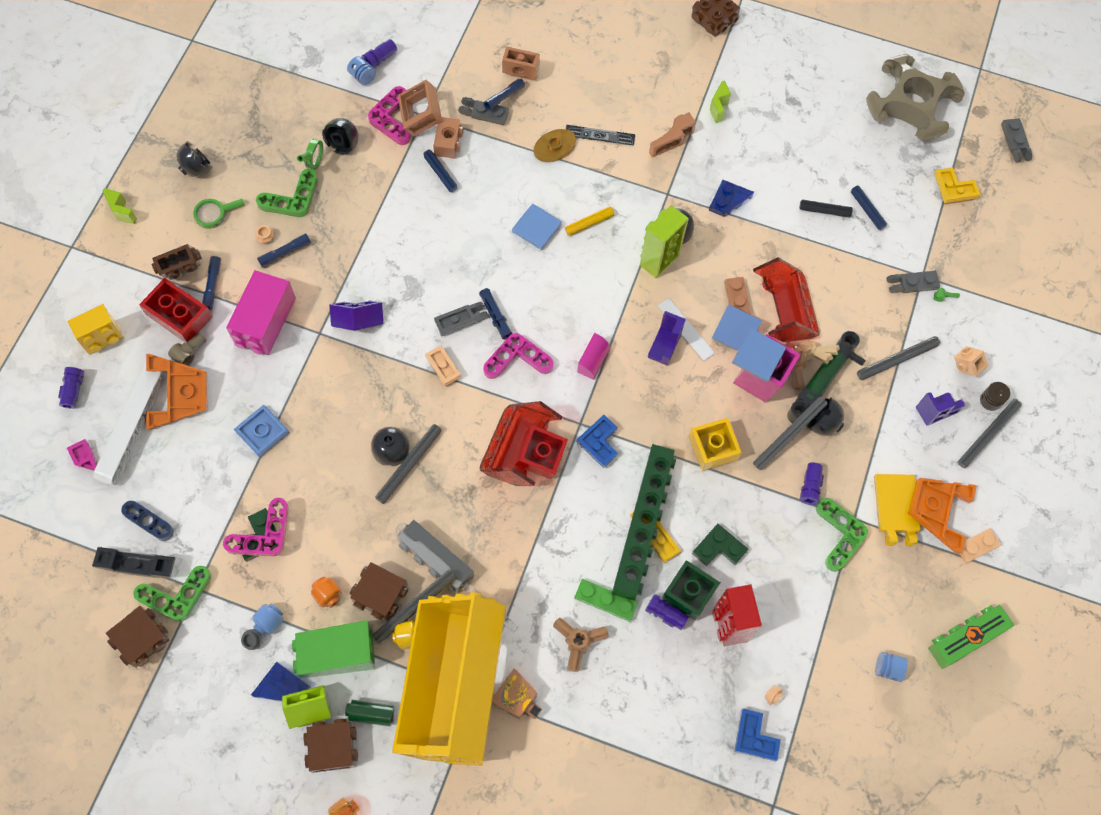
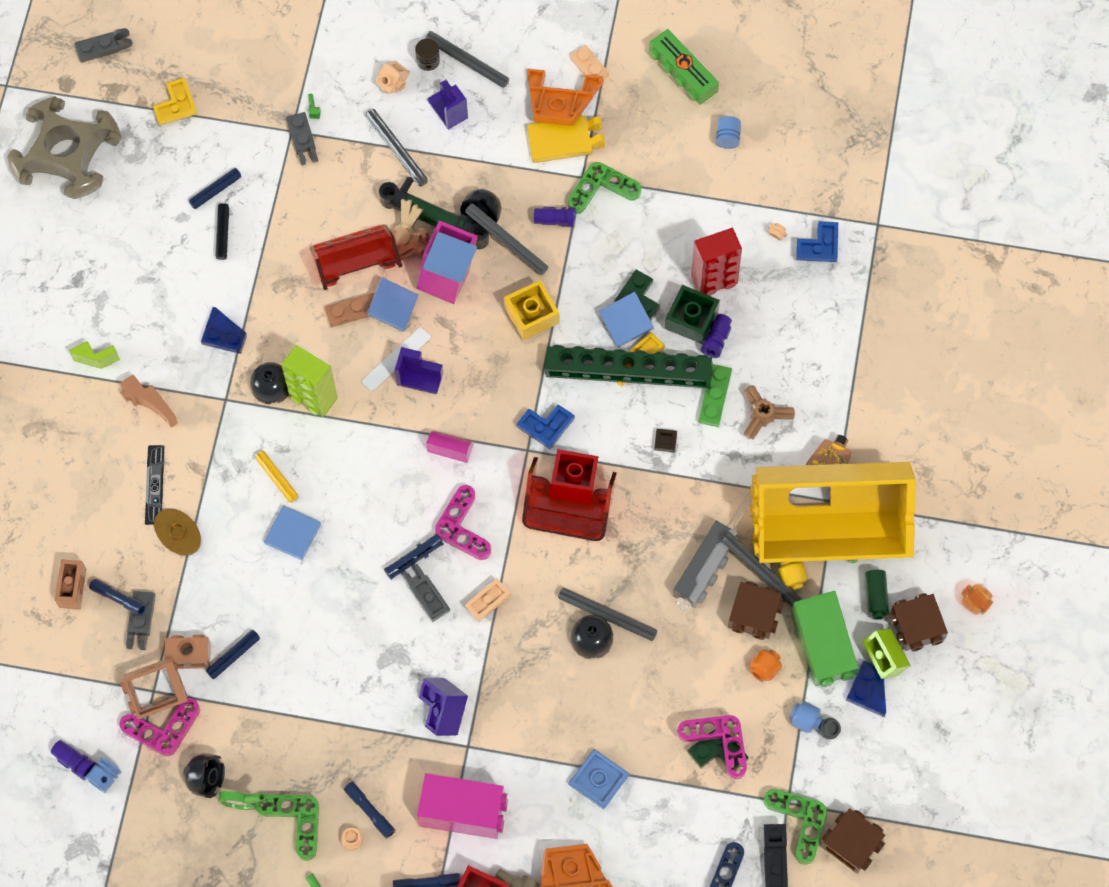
camera: 95 degrees left, 0 degrees up
none -> medium blue tile [599,292,654,348]
none -> dark brown tile [654,428,677,453]

